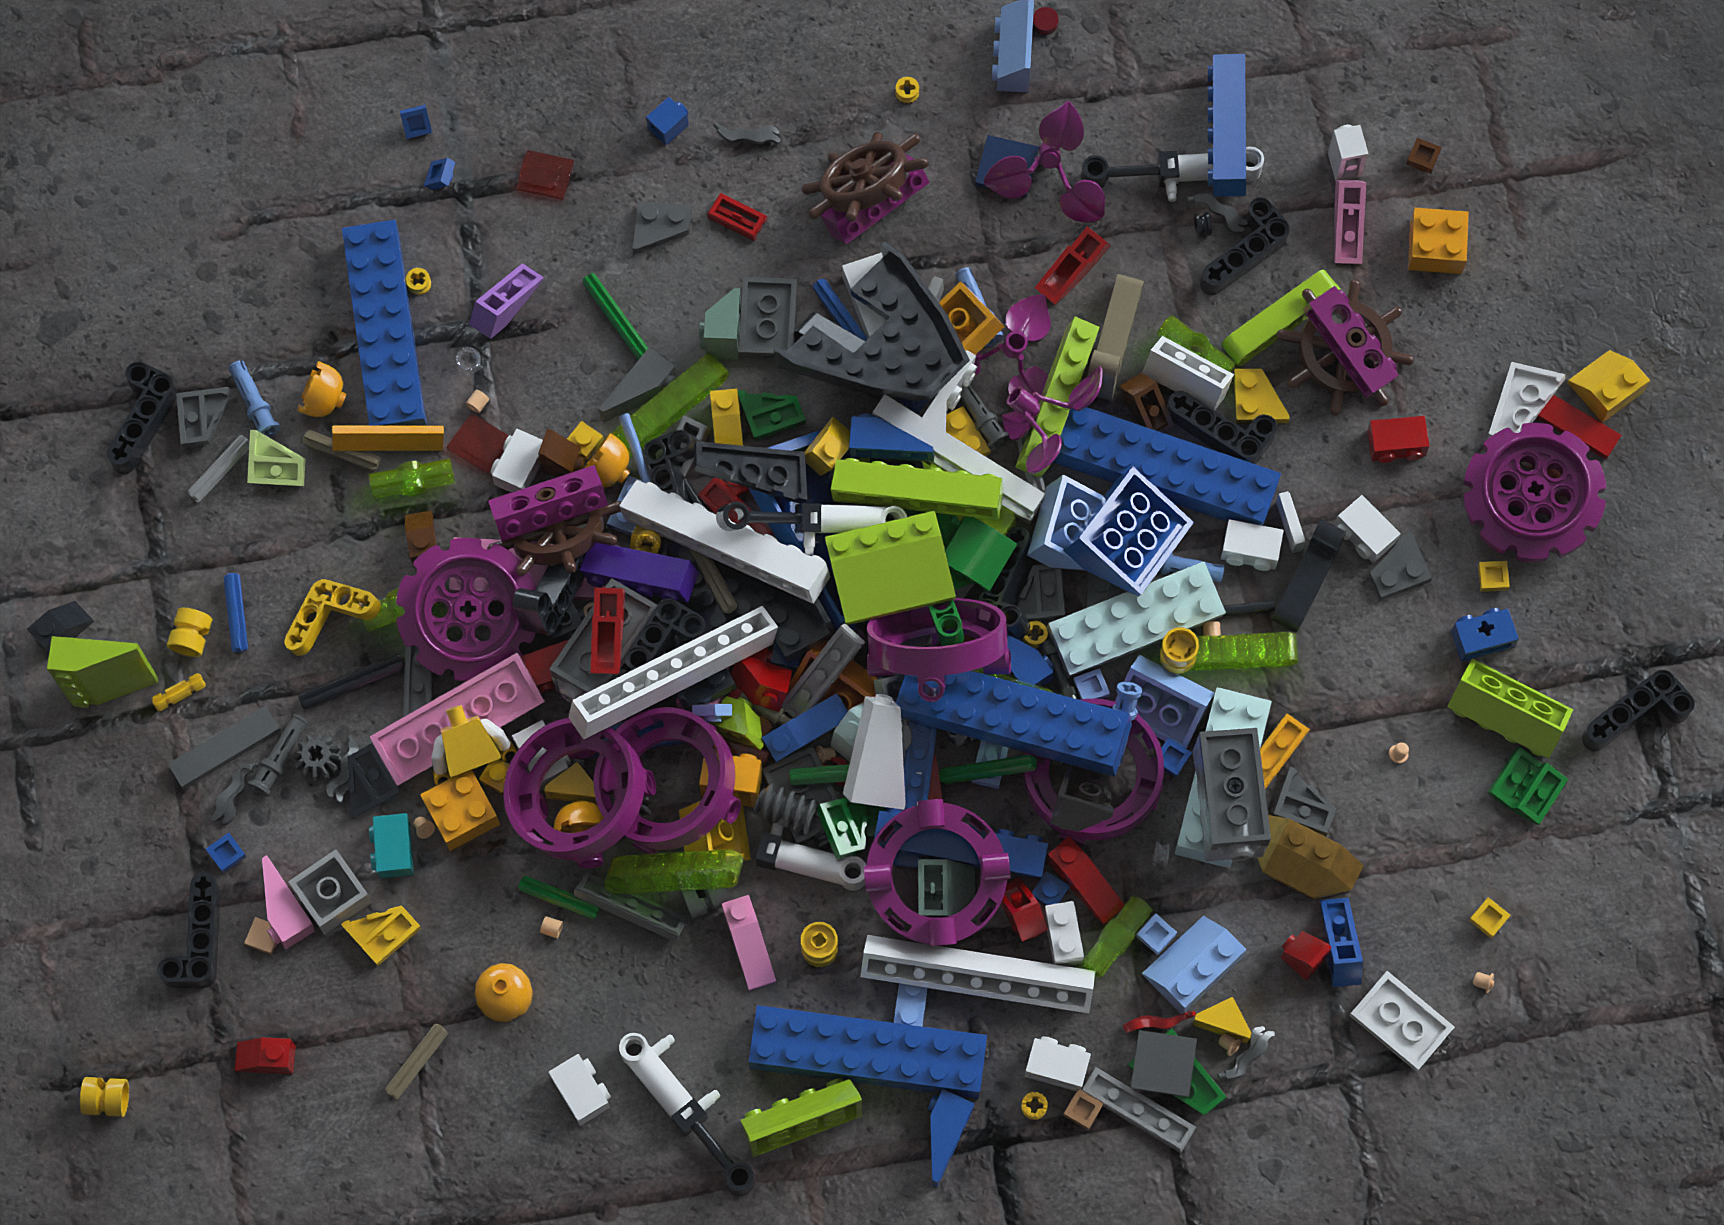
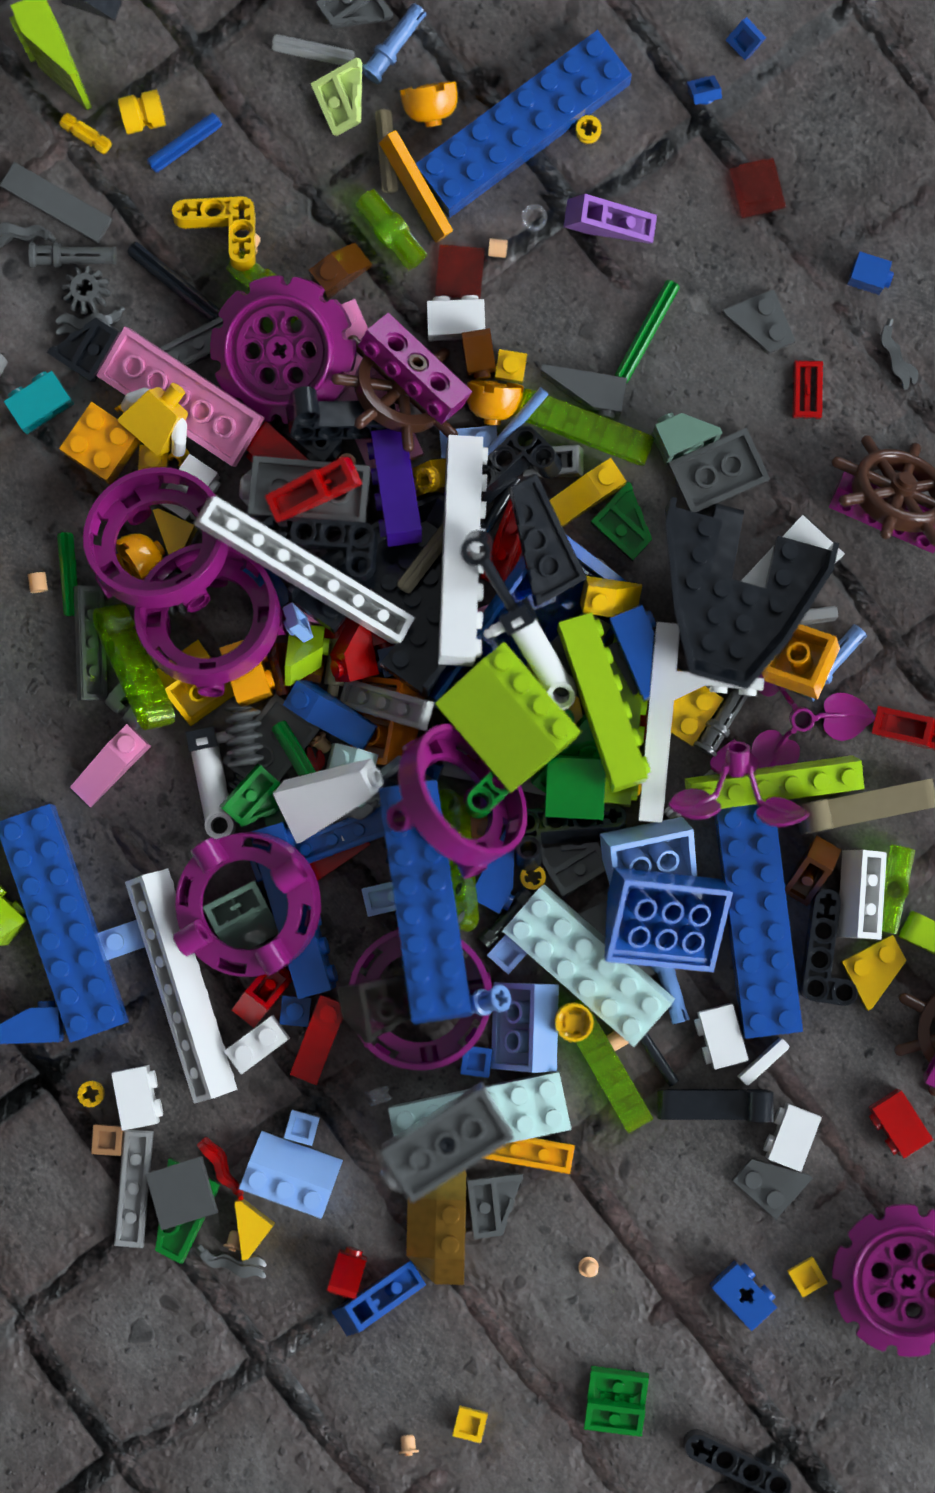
camera: 65 degrees right, 15 degrees up
light nougat piece [413,817,435,839] -> none
yellow wheel [801,922,838,967] -> none
blue axle [812,279,867,341] -> none
green axle [939,754,1037,784] -> none
clear neon green piece [1082,895,1152,979] -> none
white plate [1349,971,1454,1072] -> none
lime slope [1447,659,1574,758] -> none

